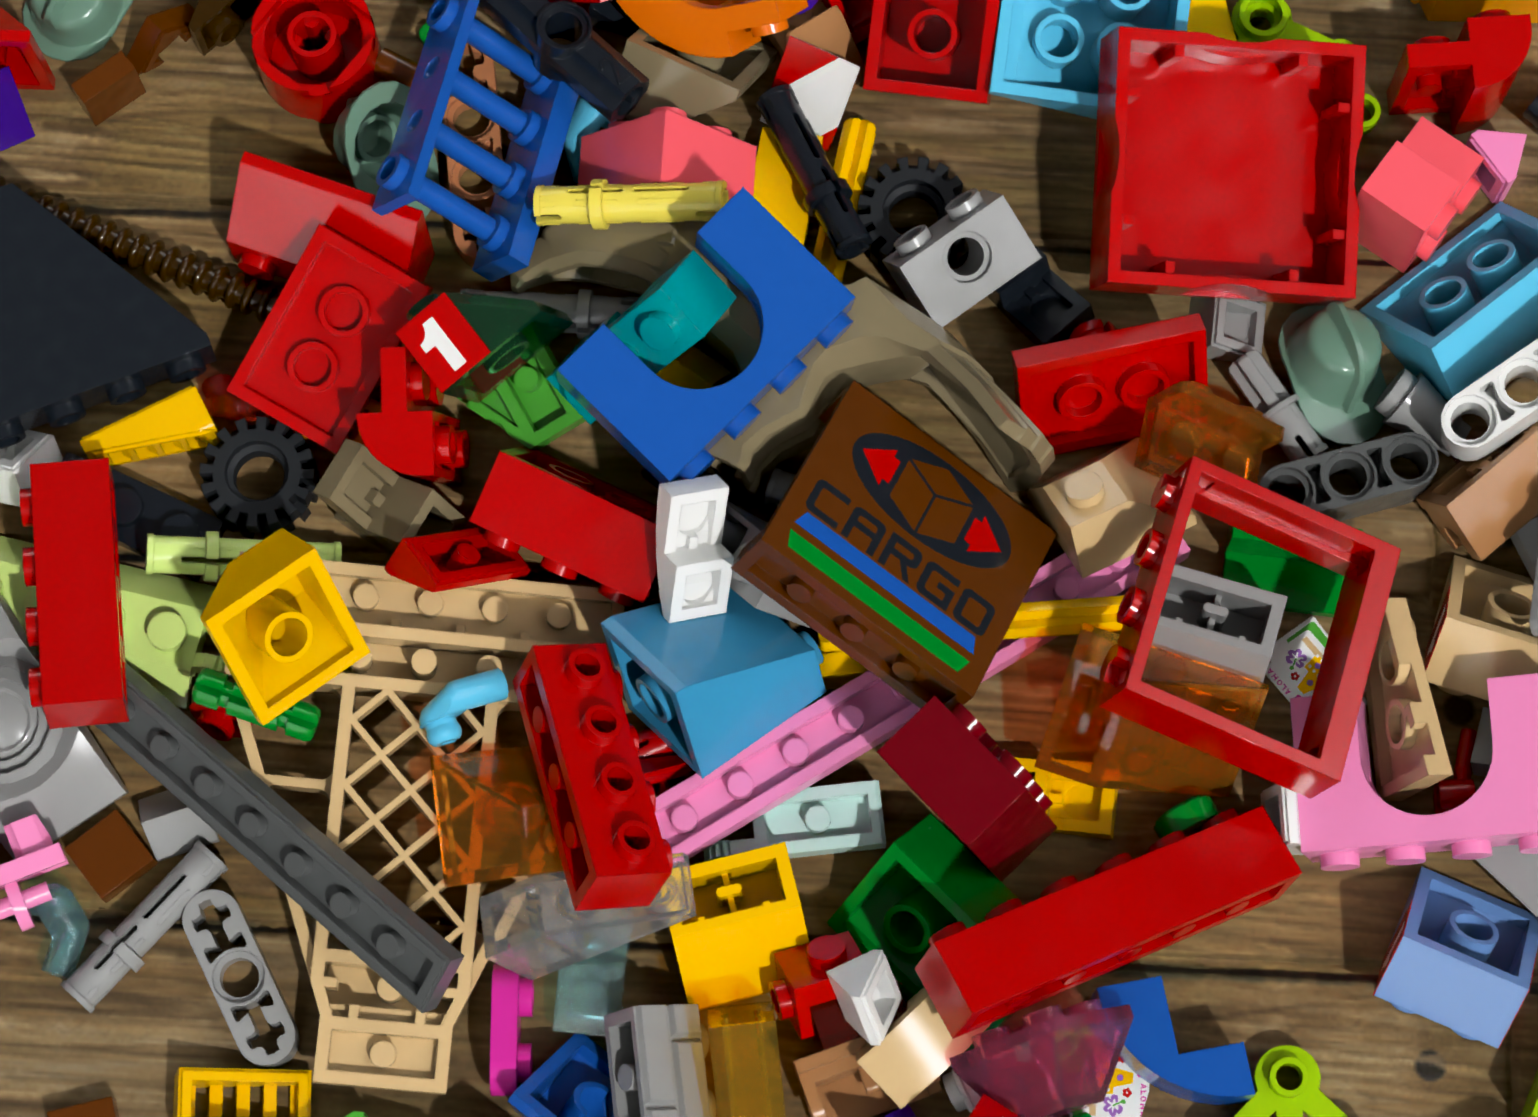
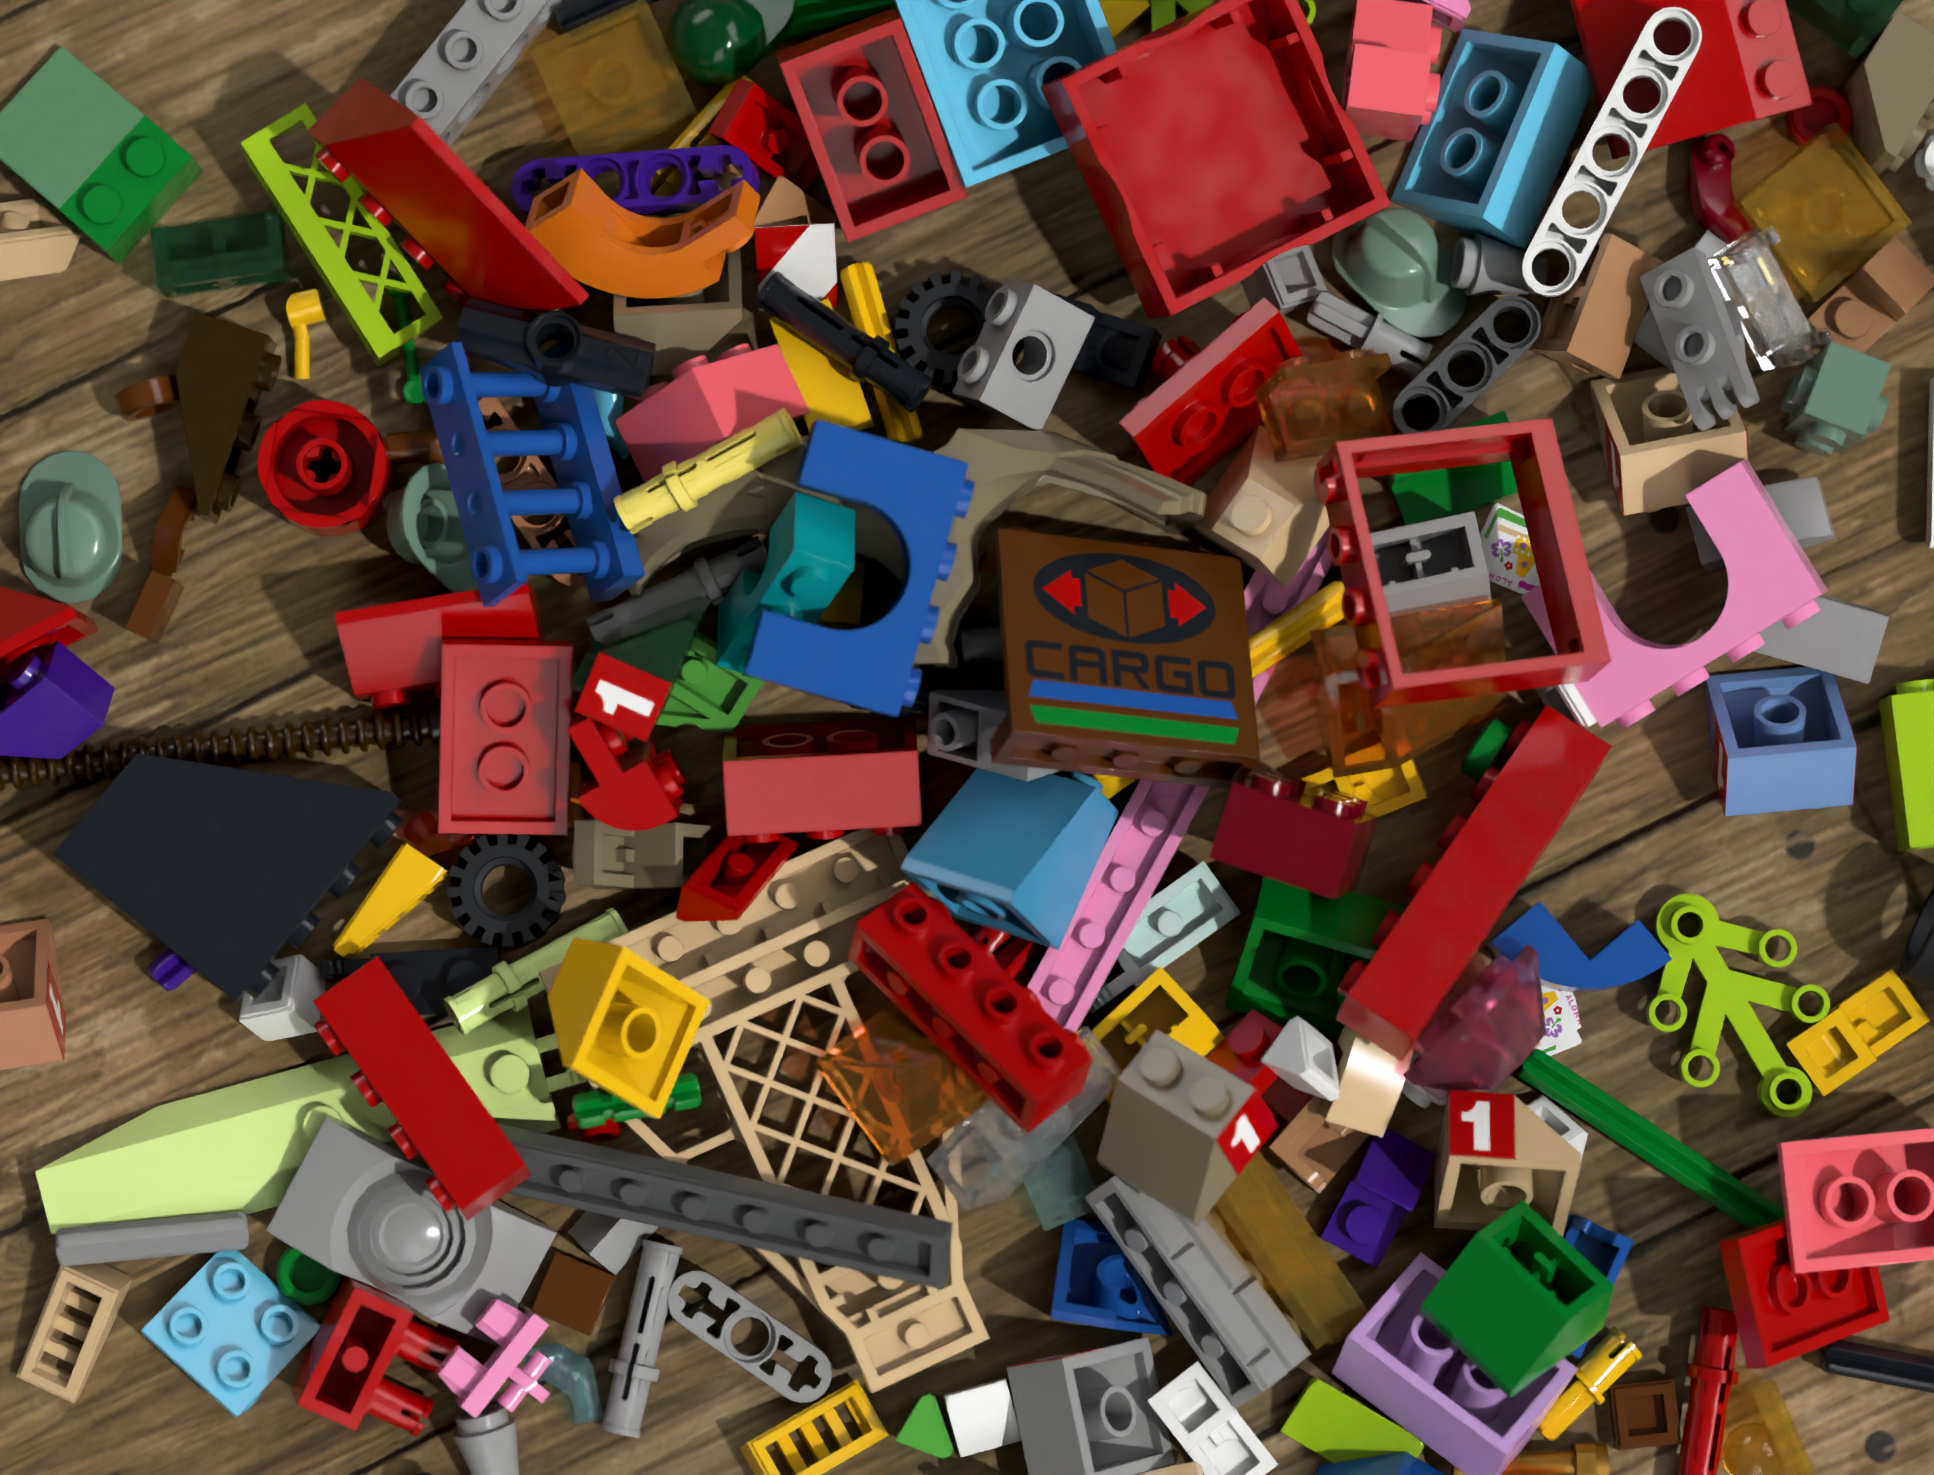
camera: 35 degrees left, 10 degrees up
medium azure arm [419,668,509,747] -> none
dark pink plate [490,964,534,1096] -> none
white slope [656,474,734,623] -> none
tan wing [1366,597,1453,801] -> none
red hand [1433,728,1477,814] -> none
none -> dark tan slope [1097,1029,1278,1226]

